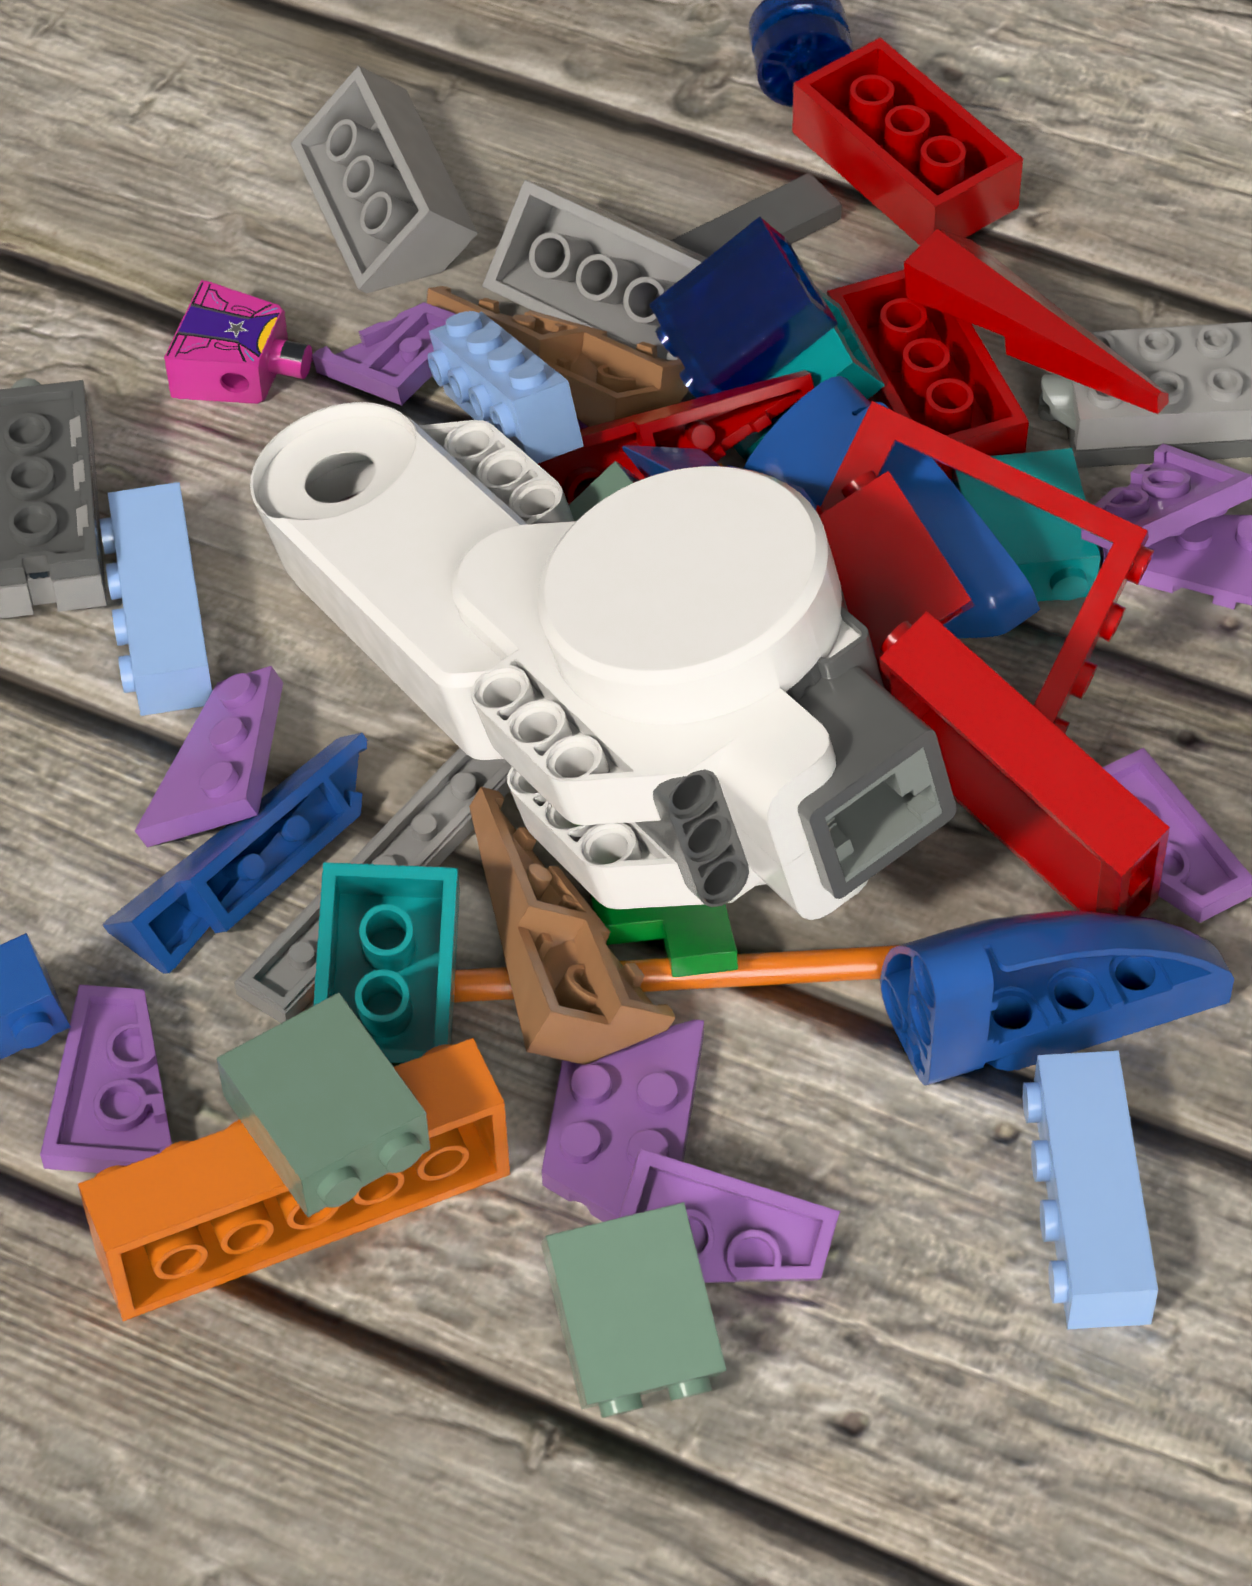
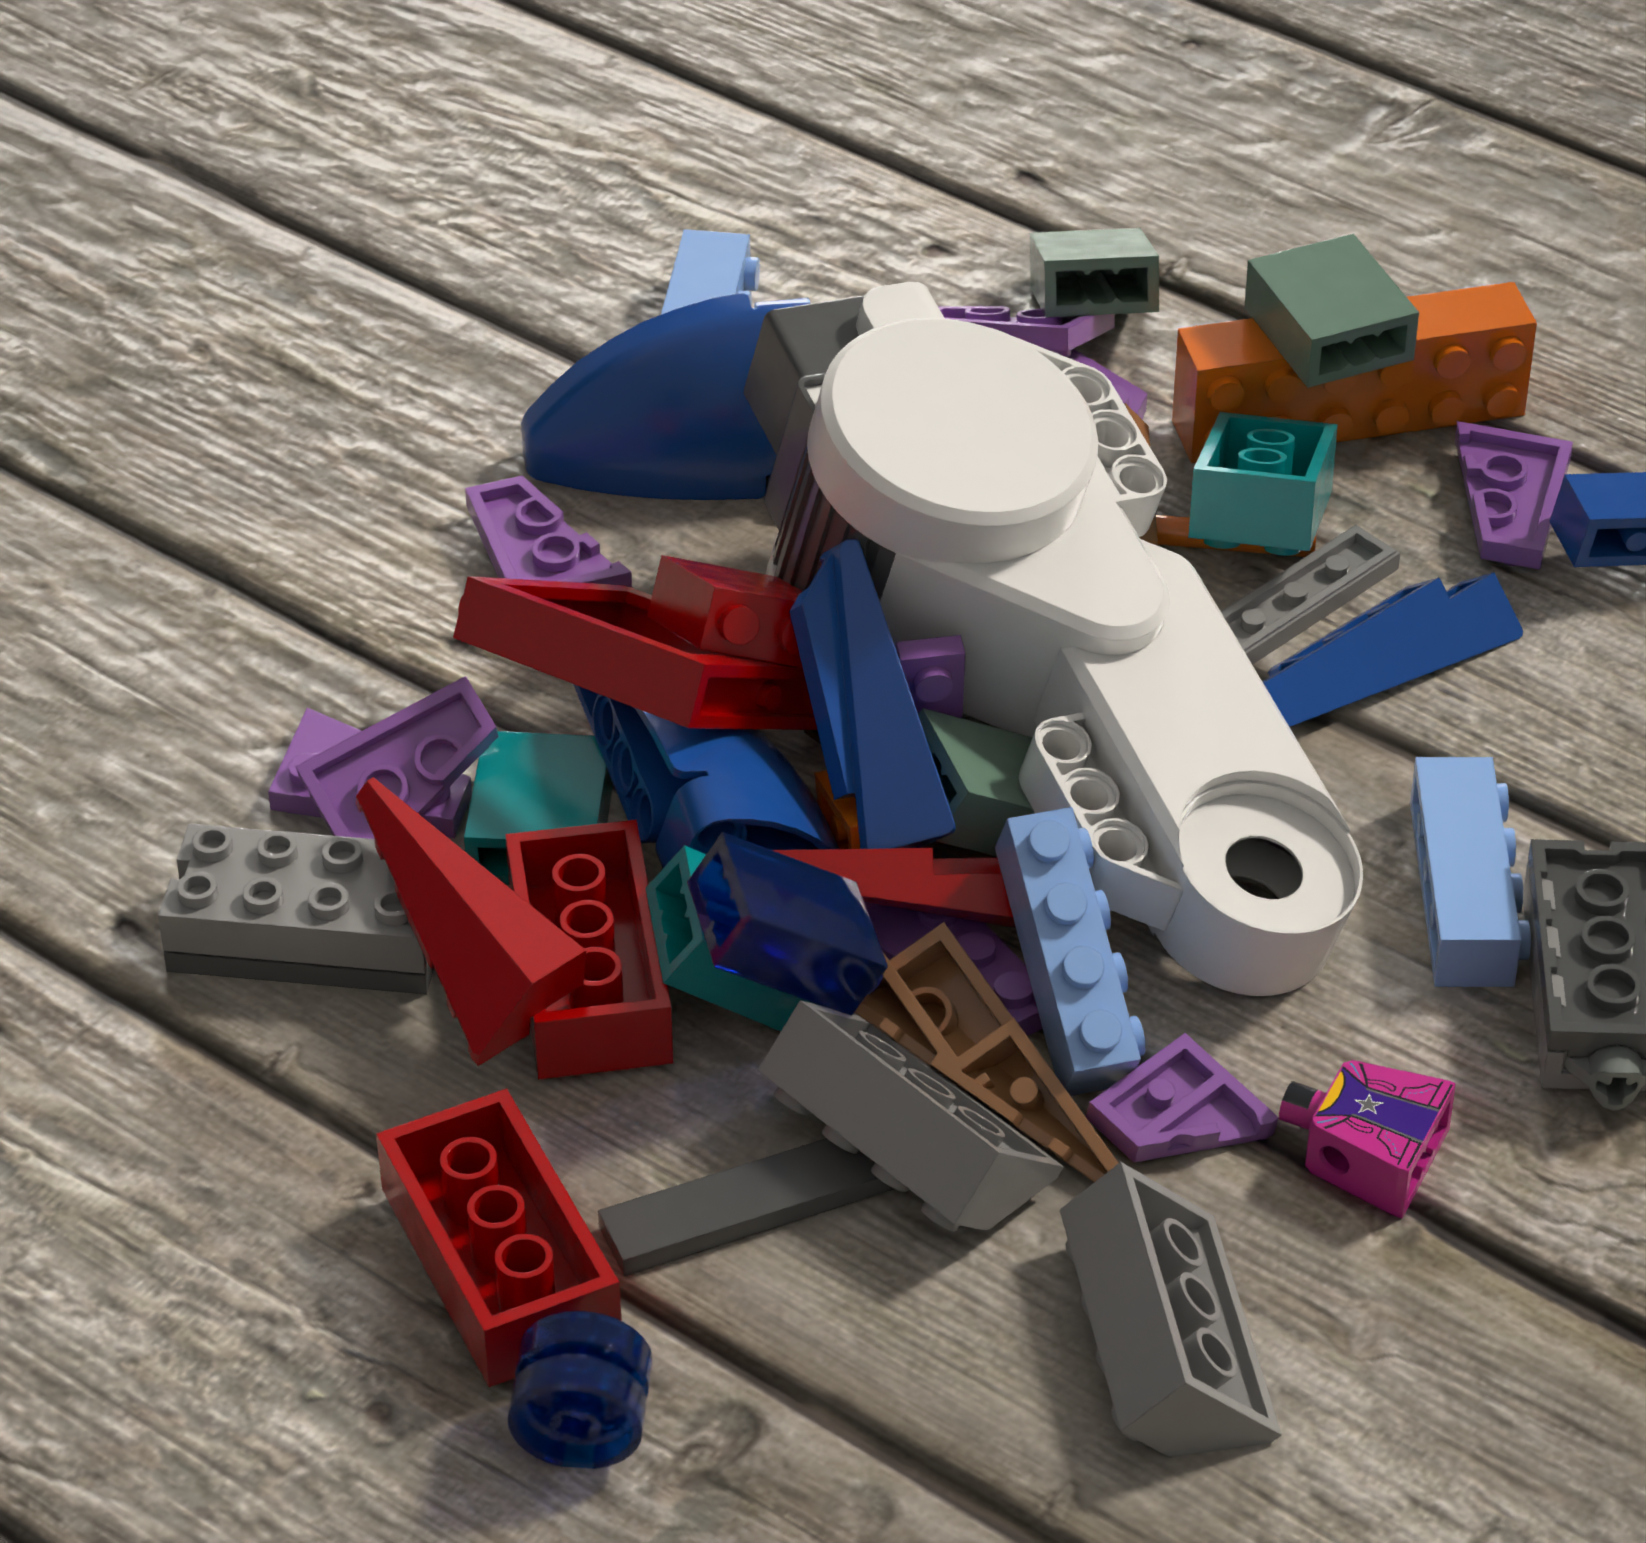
camera: 170 degrees left, 10 degrees down
medium lavender wing [135,666,283,848] -> none
red window [879,611,1170,917] -> none

